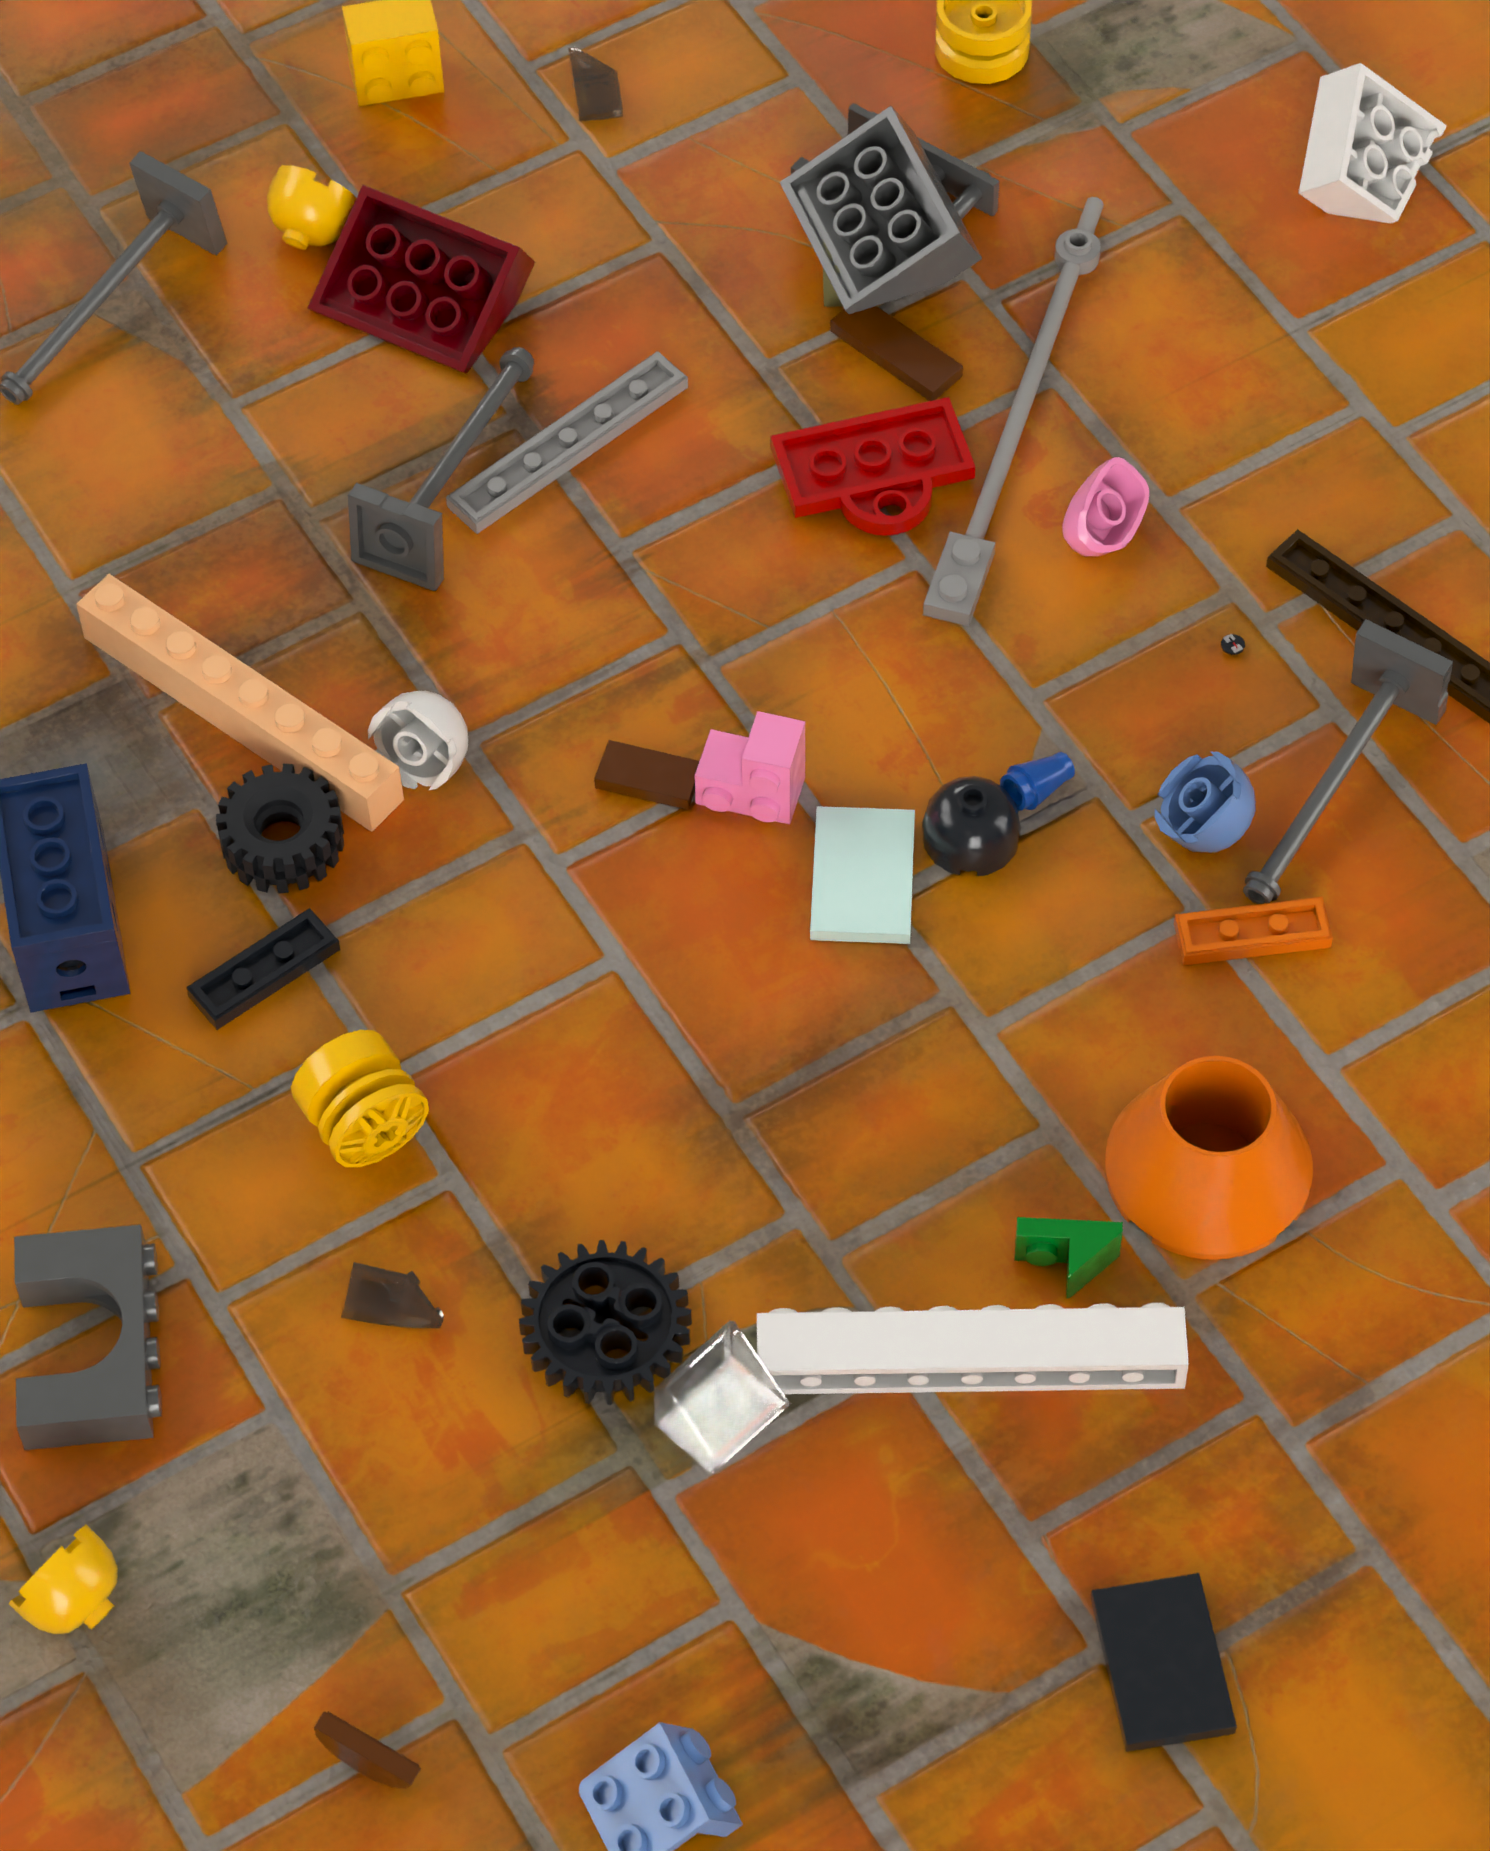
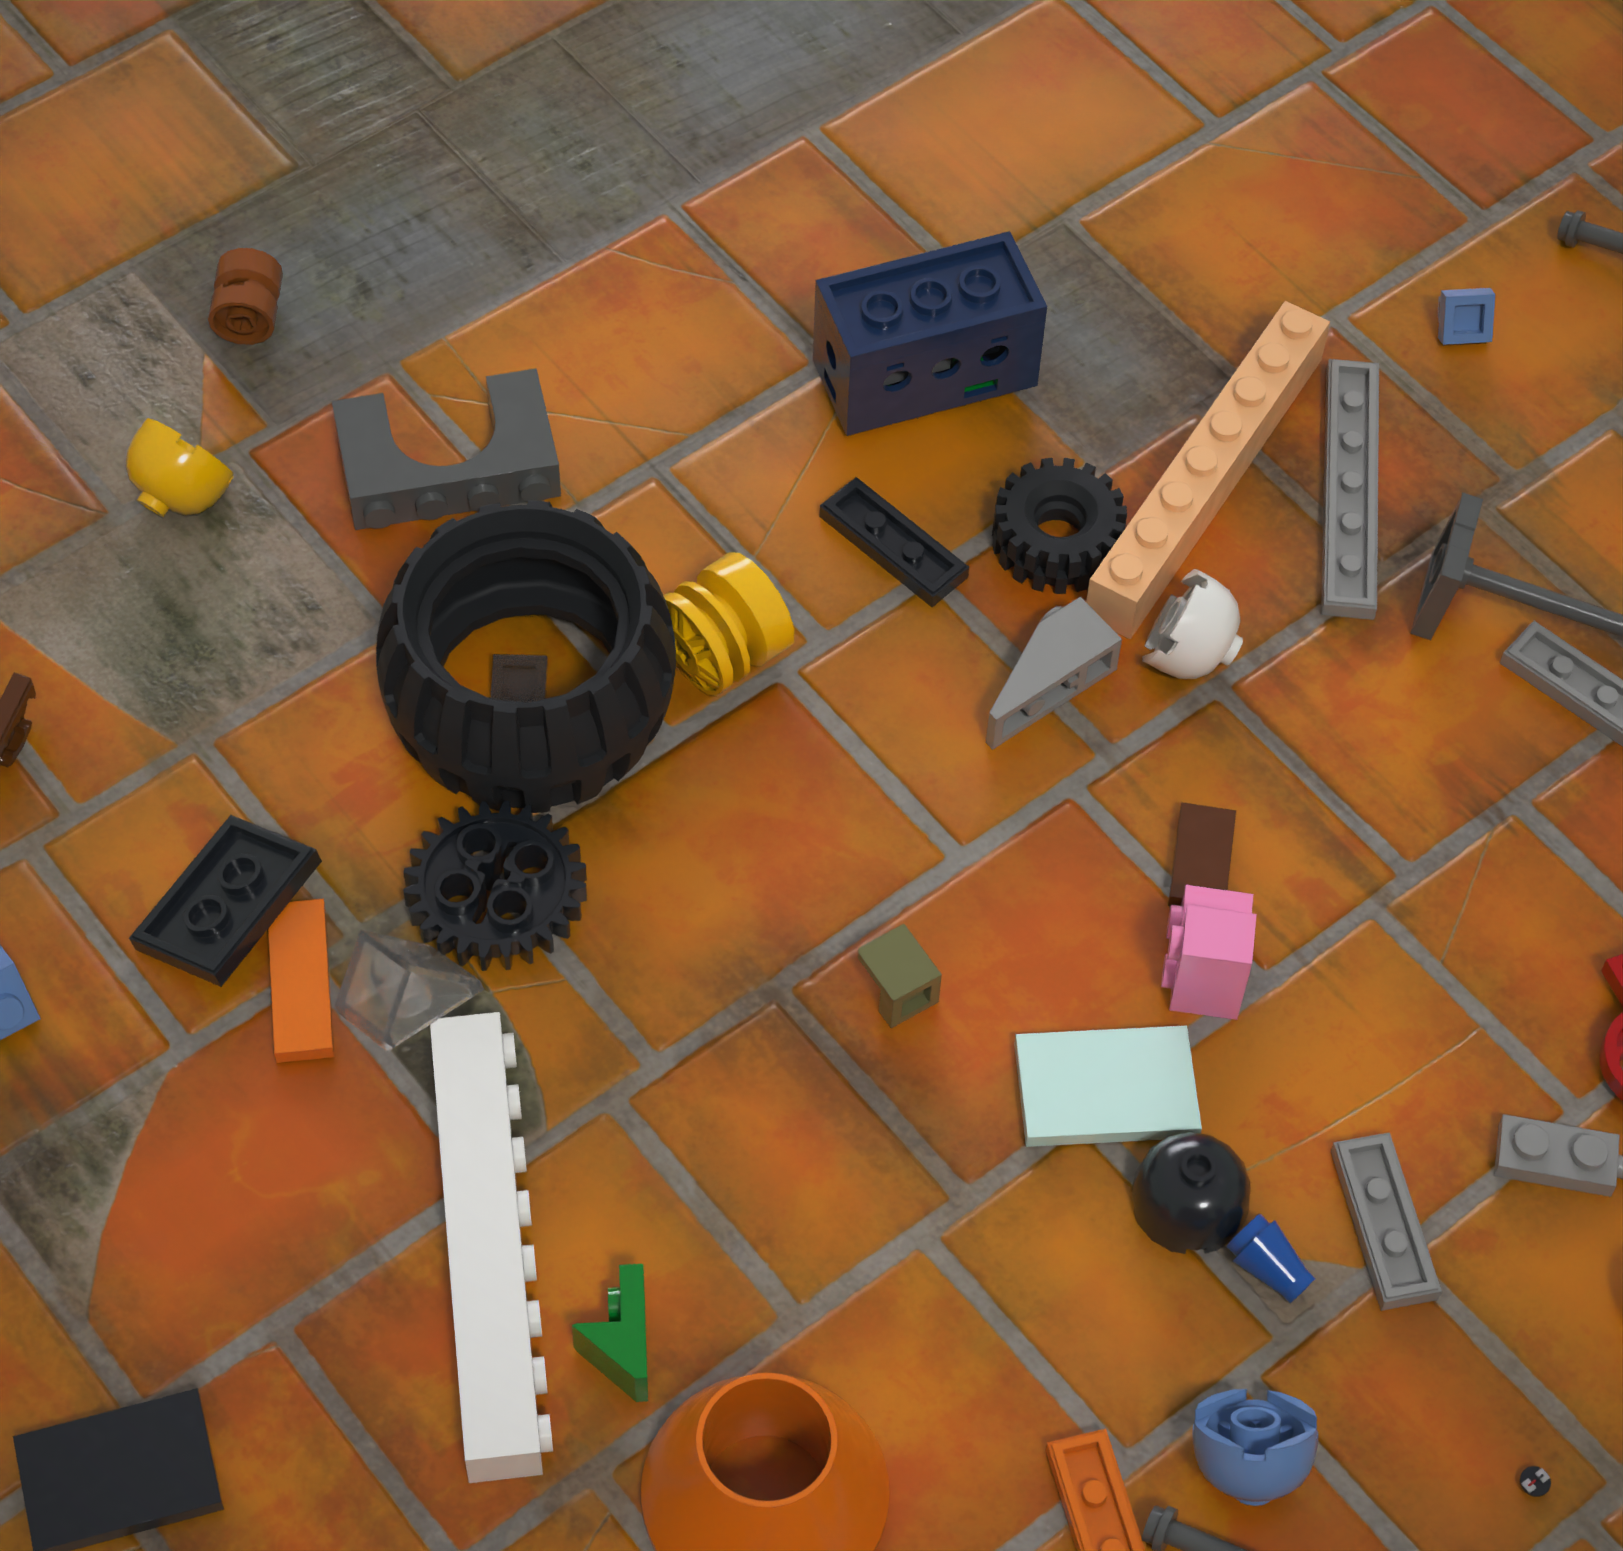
camera: 80 degrees right, 0 degrees up
none -> black tile [129,815,322,987]
none -> orange tile [268,898,334,1063]
none -> black tyre [376,500,676,813]
none -> olive panel [858,924,942,1028]
none -> light grey slope [986,597,1122,750]
none -> light grey tile [1321,359,1379,620]
none -> light grey tile [1331,1132,1442,1311]
none -> medium blue tile [1437,288,1495,345]

